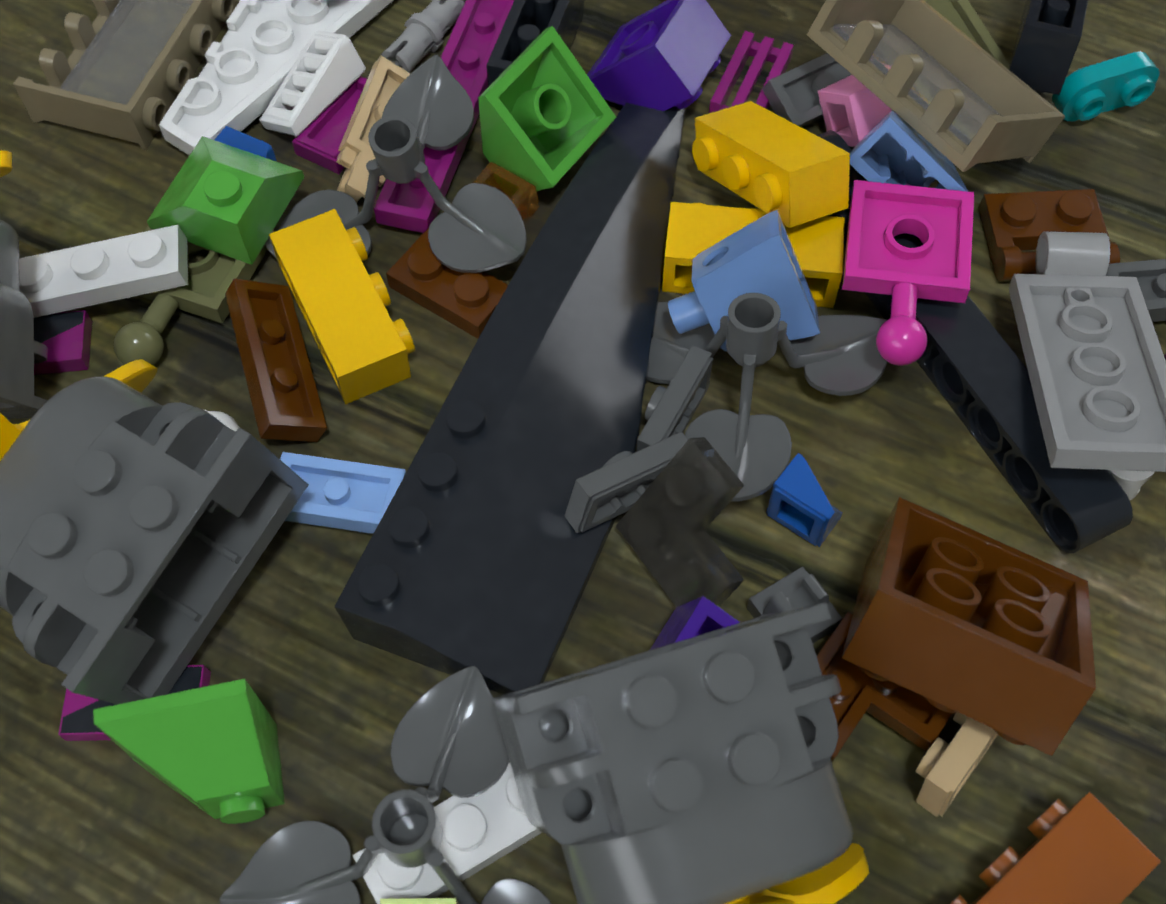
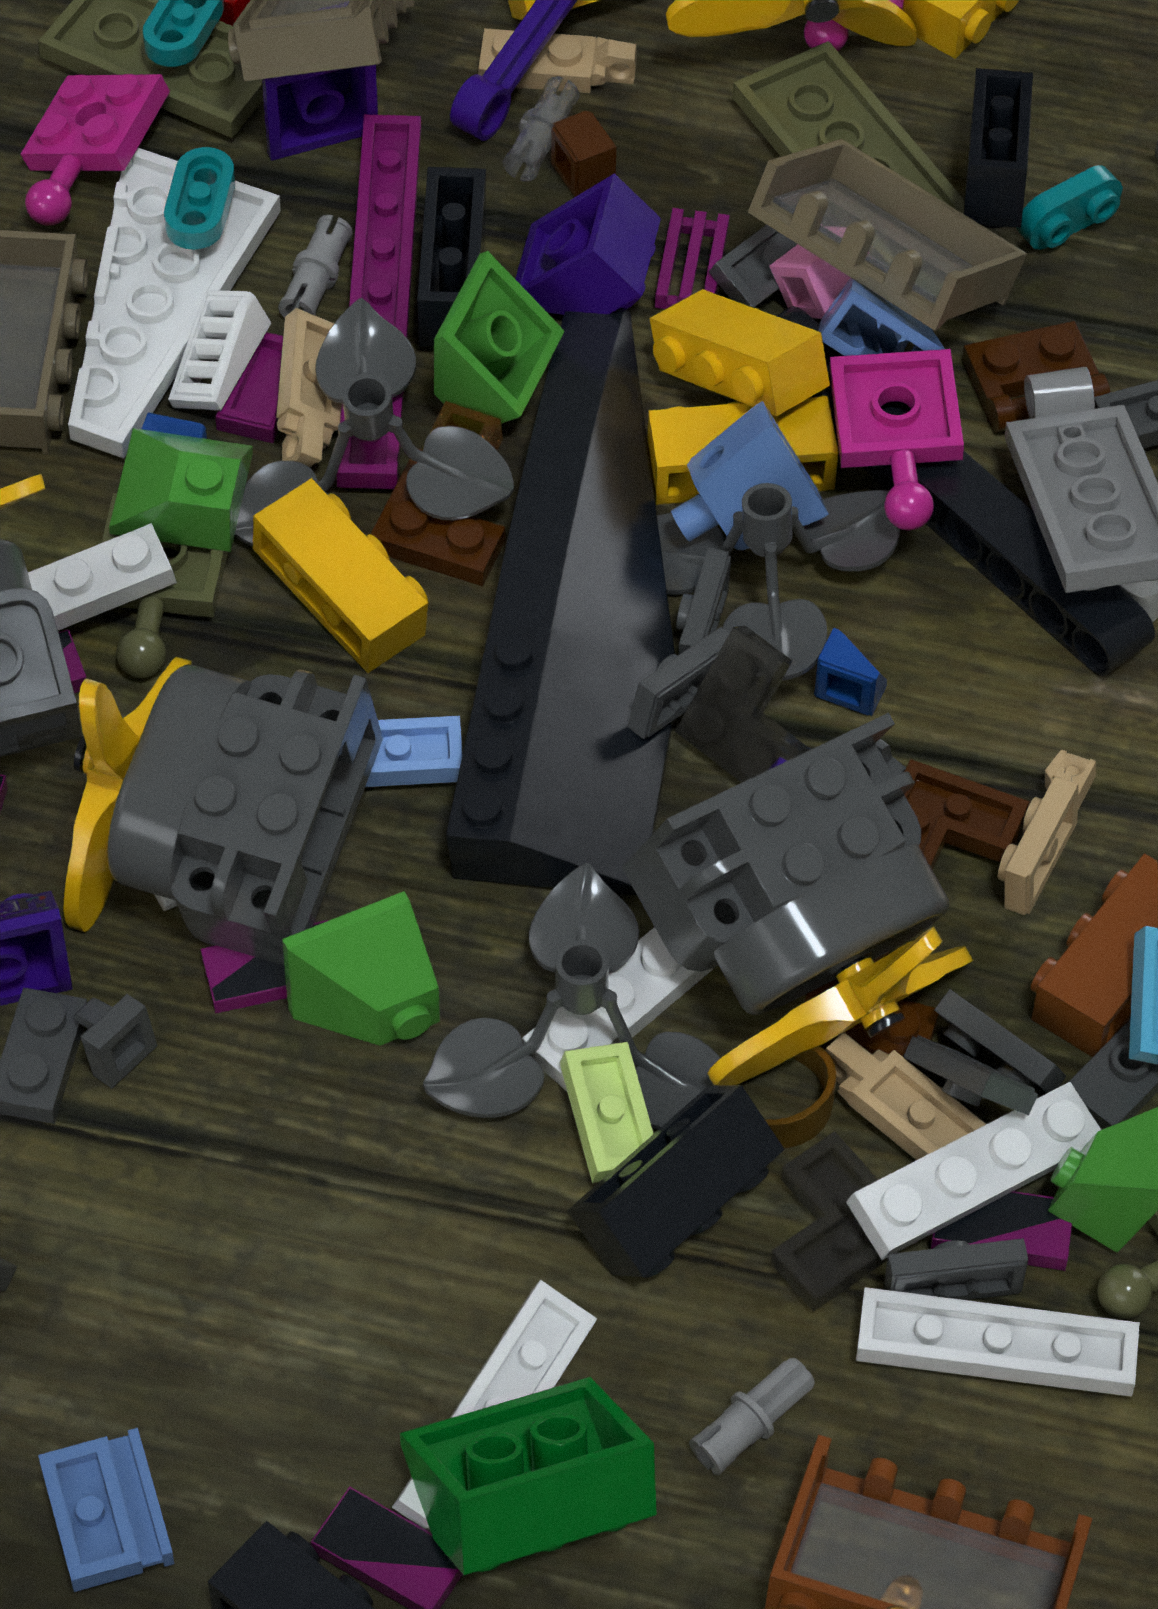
camera: 15 degrees left, 5 degrees down
reddish brown plate [225,278,327,442] -> none
reddish brown slope [842,497,1096,756] -> none

